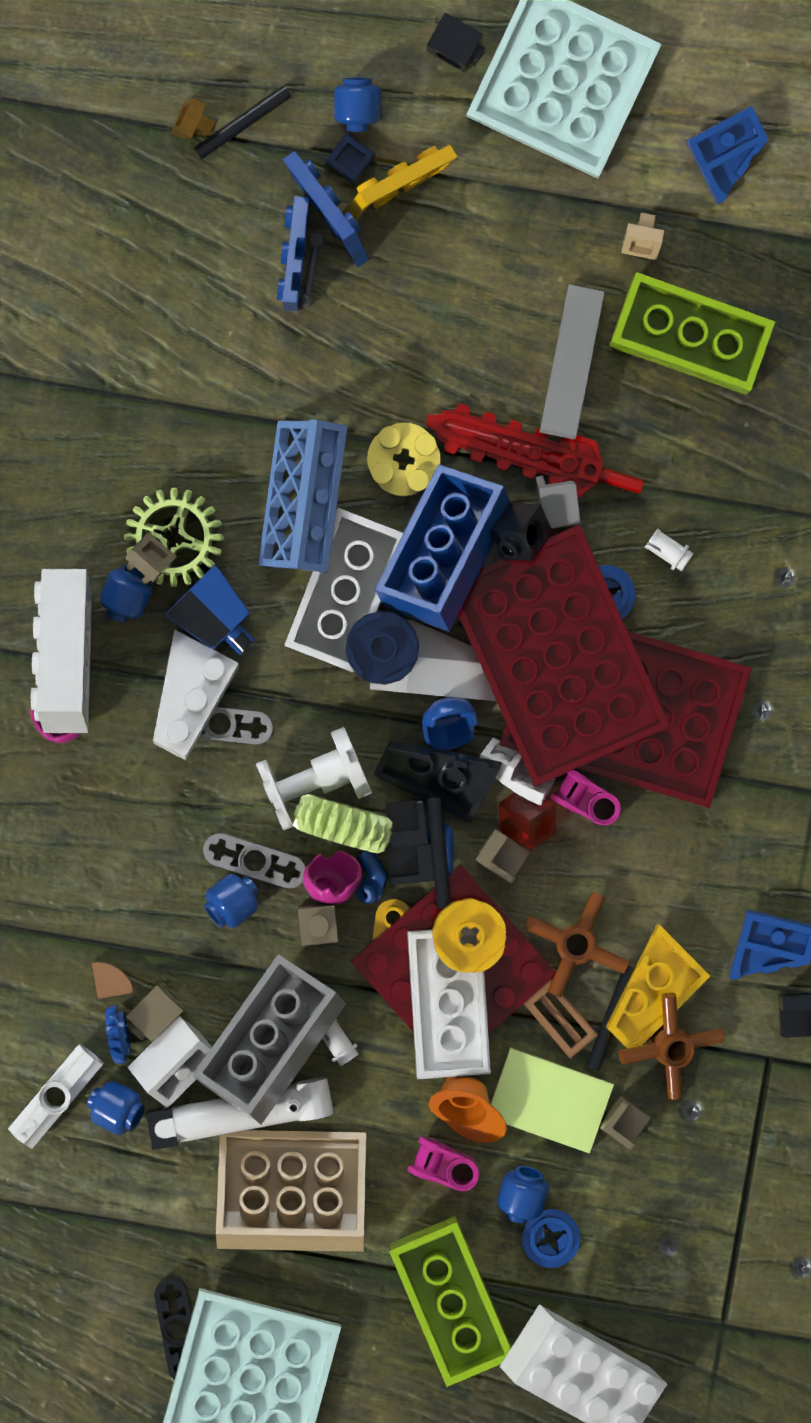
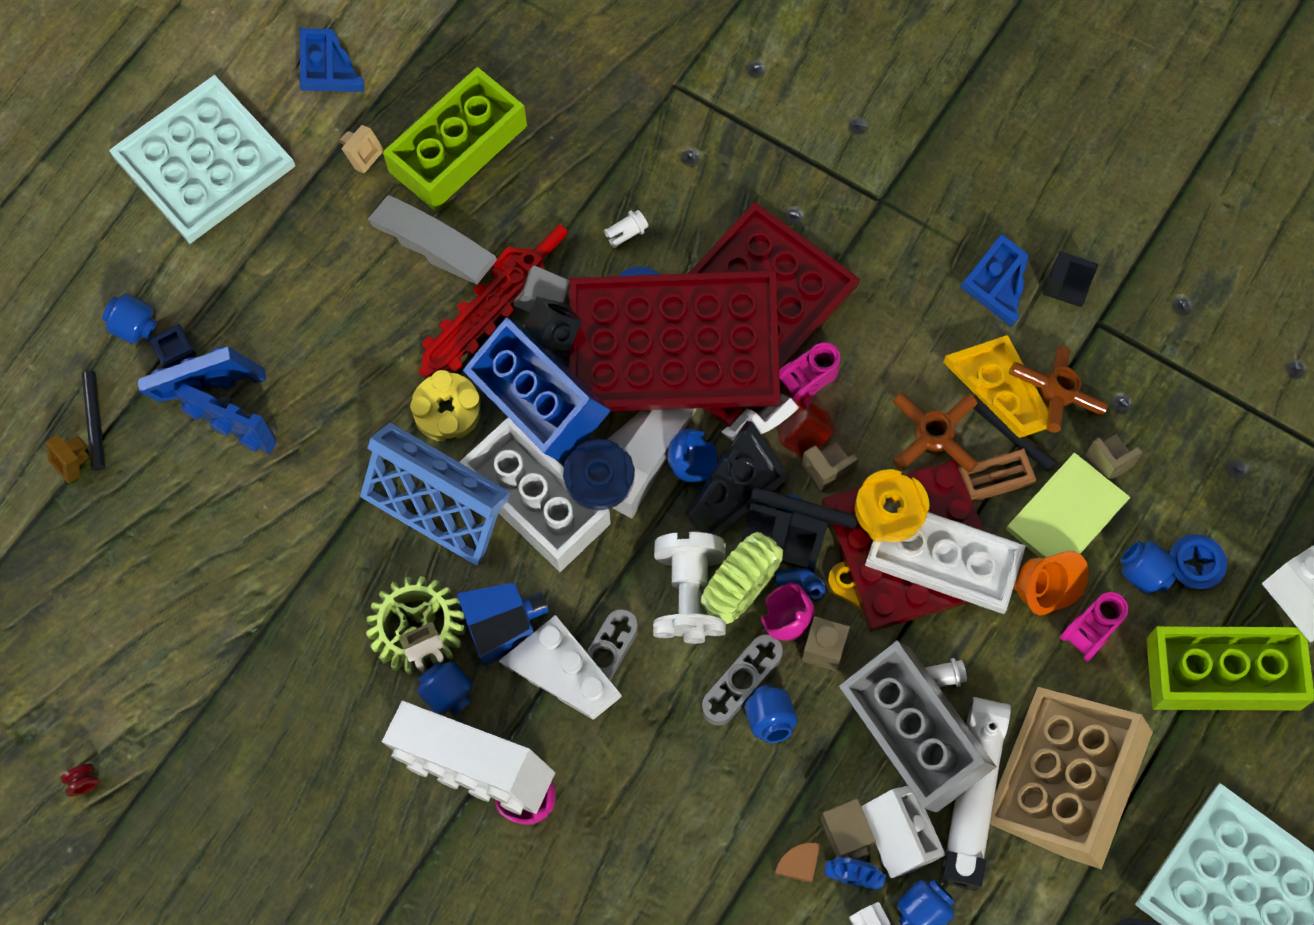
camera: 60 degrees left, 20 degrees down
yellow wing [341,145,457,221] -> none
black brick [426,13,486,73] -> none

